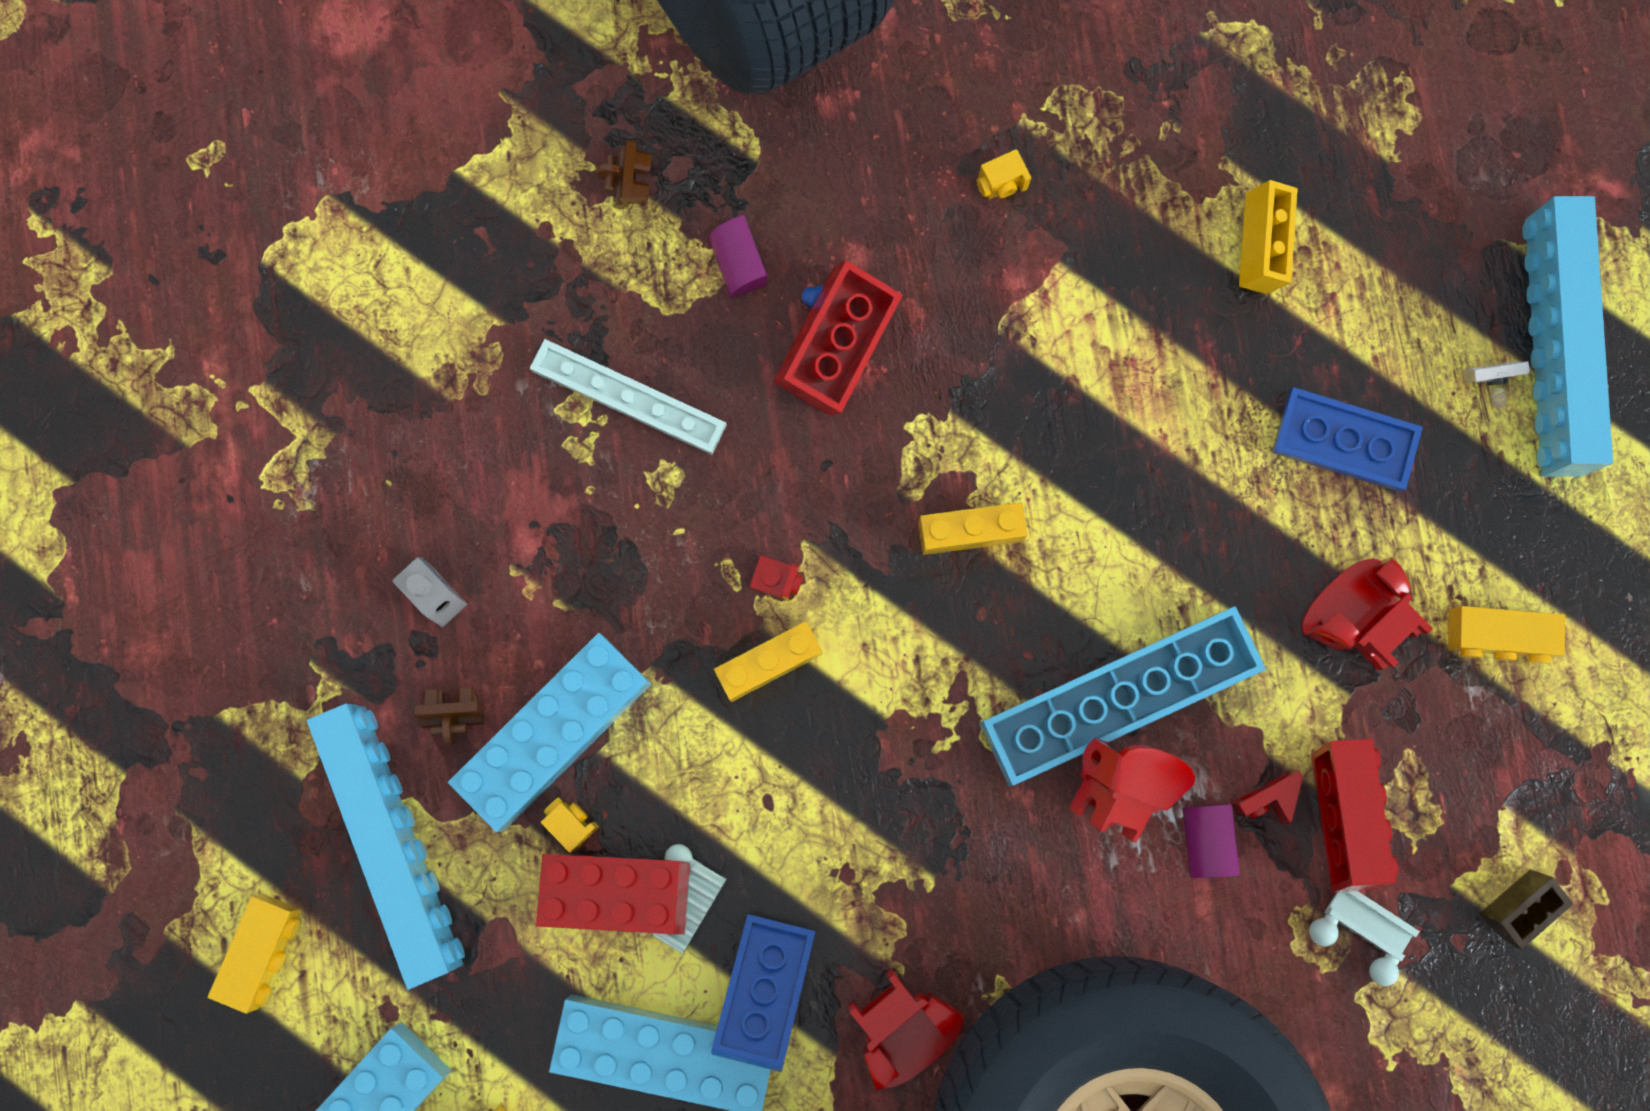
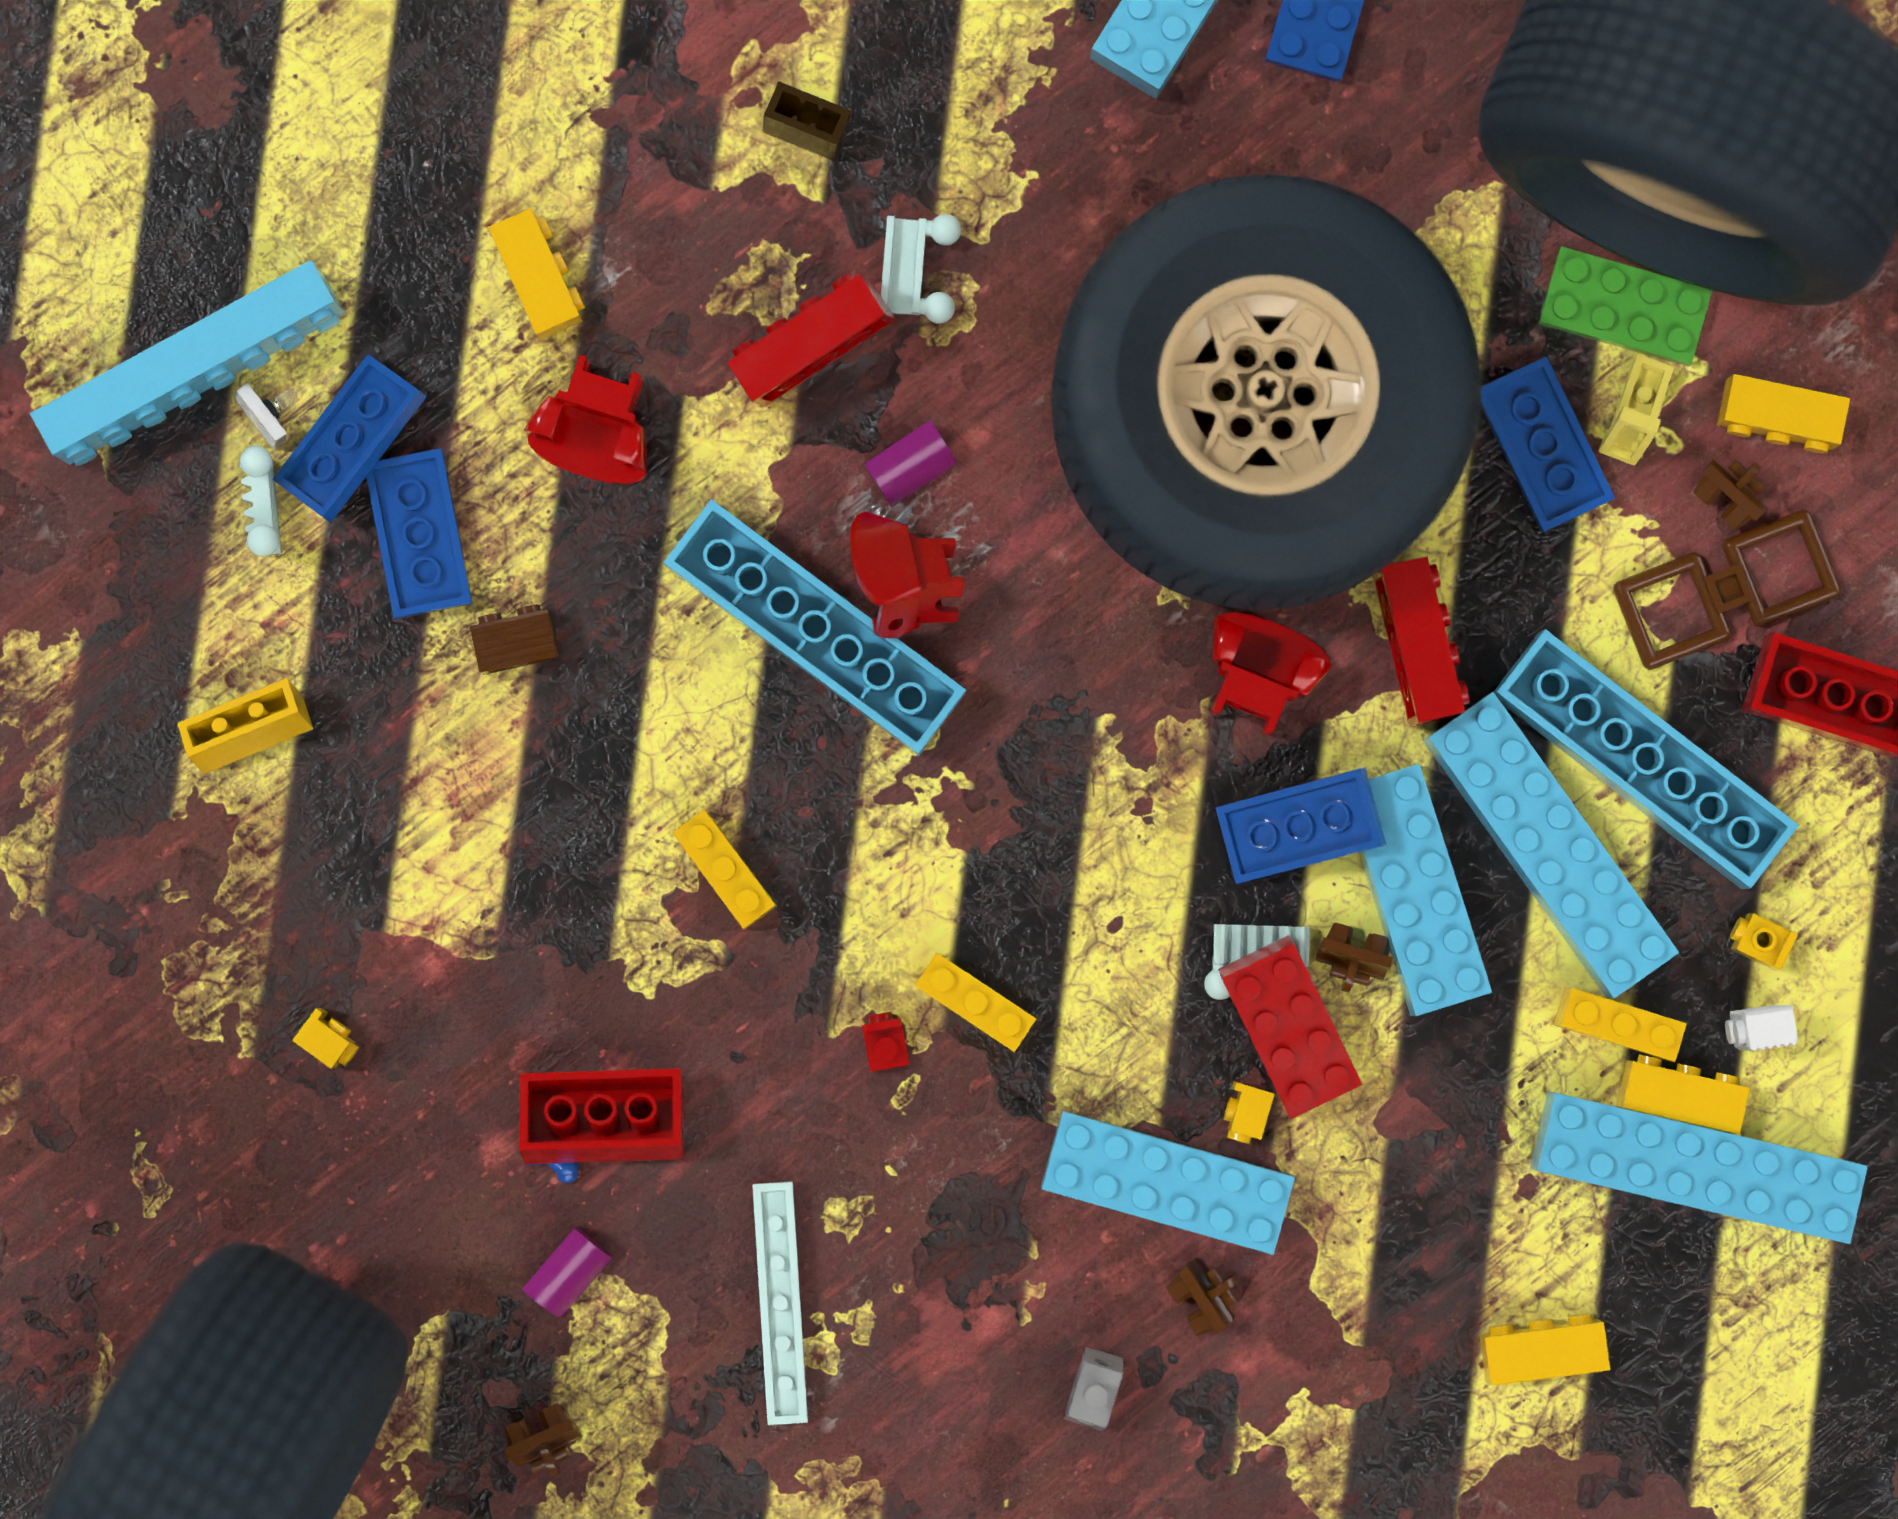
camera: 120 degrees left, 5 degrees up
medium azure brick [306,703,465,990] -> none
red slope [1231,770,1303,824] -> none
none -> light aqua gear [239,446,281,557]
none -> blue plate [273,354,426,523]
none -> reddish brown brick [470,604,560,675]
none -> reddish brown hips [1315,922,1393,993]

